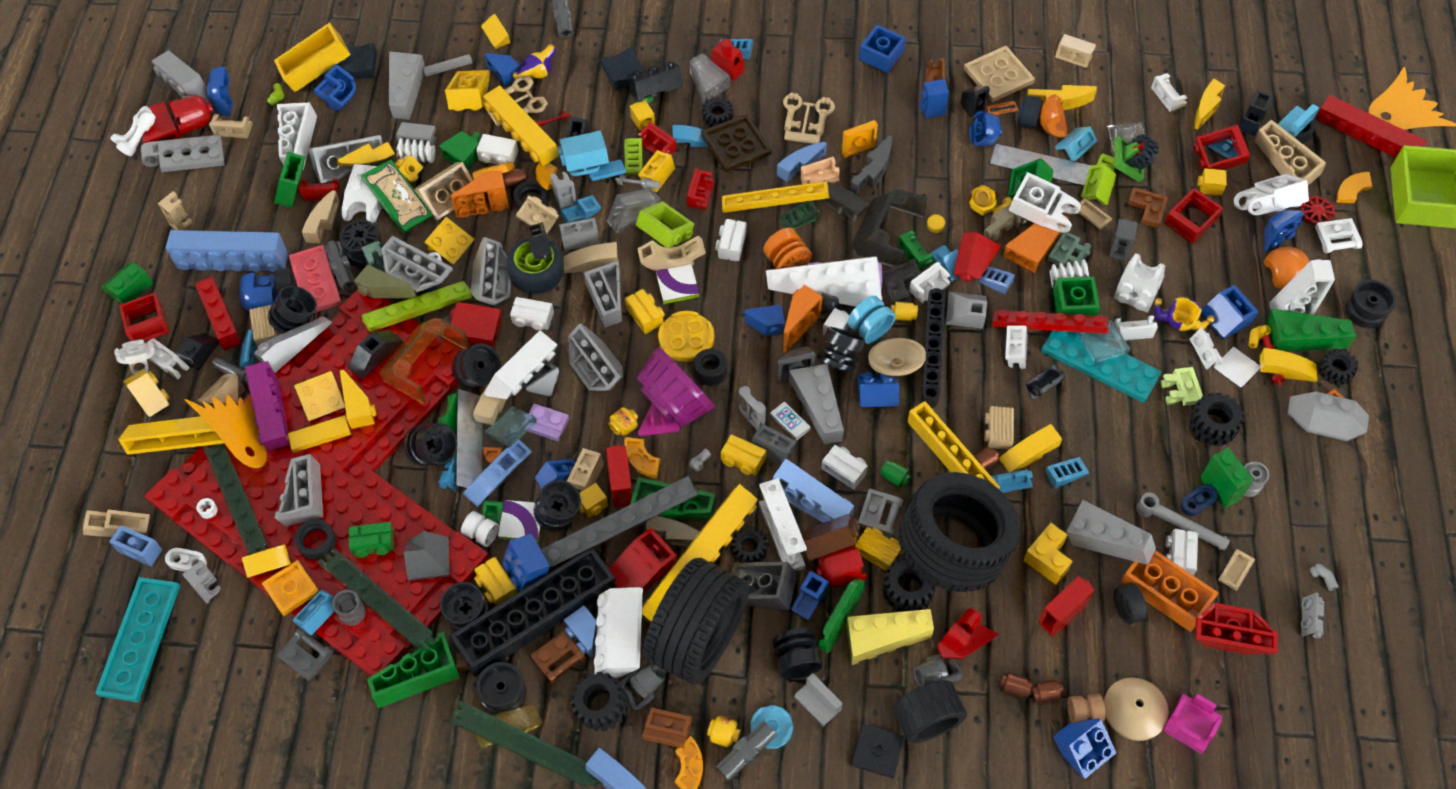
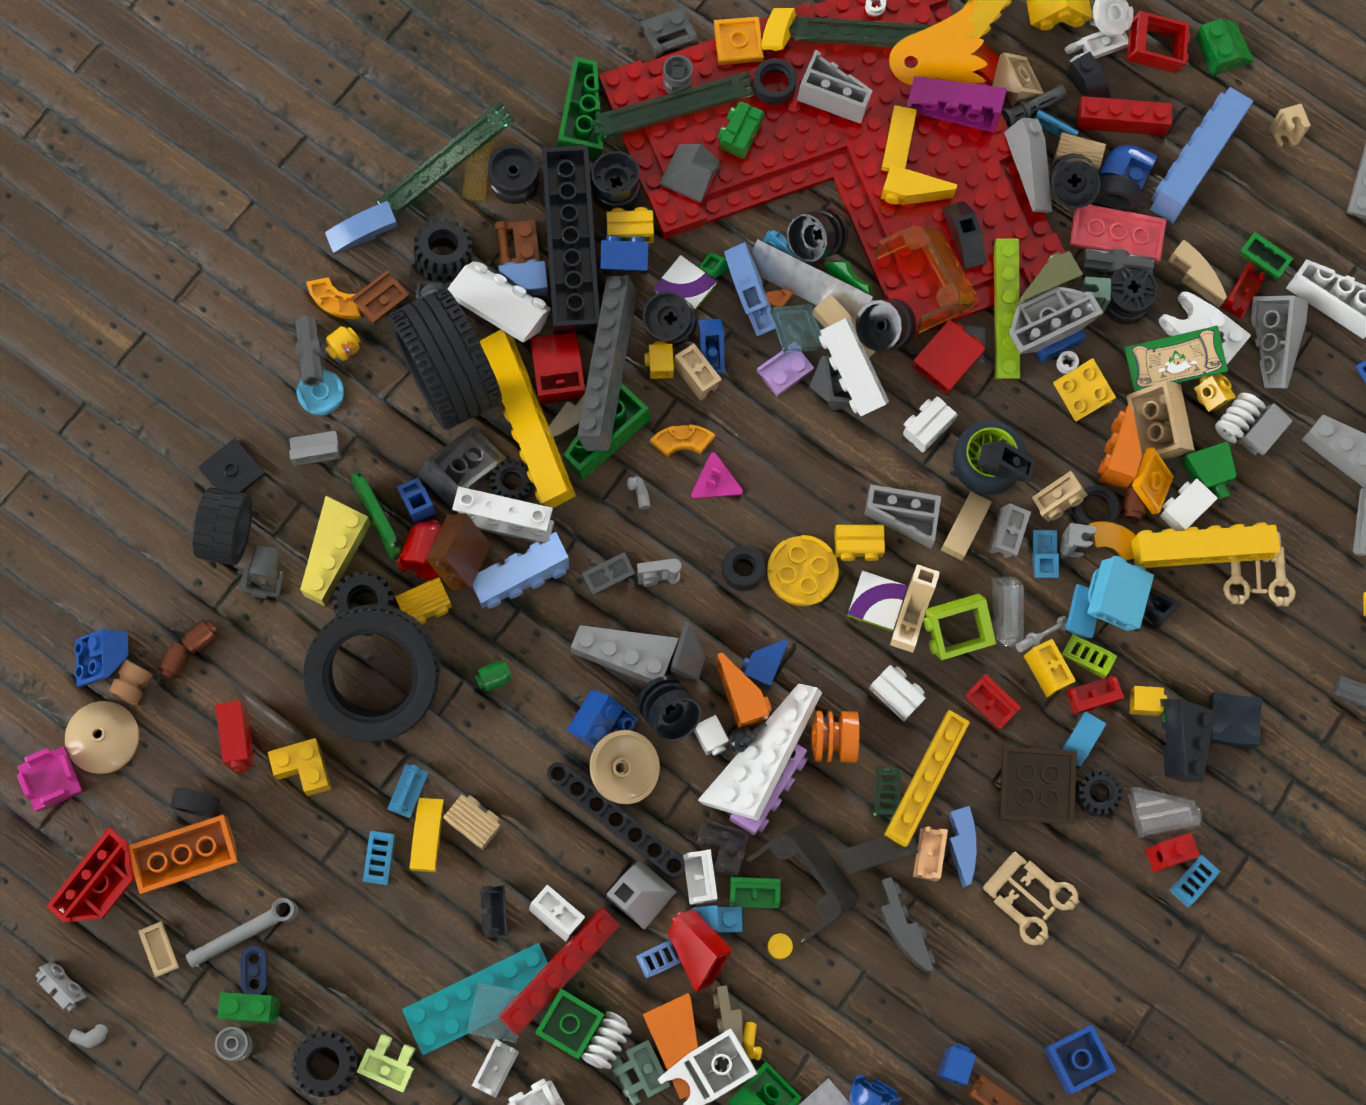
camera: 115 degrees right, 15 degrees up
dark azure slope [292,590,334,635] -> none
yellow hinge [294,371,345,421] -> none
yellow slope [336,142,395,167] -> none
yellow slope [445,70,490,111] -> none
white wheel [461,511,499,547] -> none
light grey wedge [470,237,512,305] -> none
blue slope [485,53,521,87] -> none
piece [513,44,556,79] -> none
red piece [533,111,571,127] -> none
light grey wedge [568,323,623,391] -> none
red window [606,445,633,508] -> none
yellow head [609,407,638,436] -> none
magenta piece [636,346,716,427] -> none
yellow brick [721,434,766,476] -> none
tile [770,402,810,441] -> none
black wheel [772,628,823,679] -> none
white brick [821,445,868,490] -> none
light orange tile [841,120,878,158] -> none
medium azure wheel [847,296,896,344] -> none
light grey plate [858,489,903,537] -> none
yellow brick [891,301,918,321] -> none
yellow brick [908,401,1000,490] -> none
red panel [937,608,999,659] -> none
yellow hair [968,185,998,216] -> none
copper brick [973,447,999,471] -> none
light grey wedge [1067,500,1156,565] -> none
white brick [1165,529,1198,576] -> none

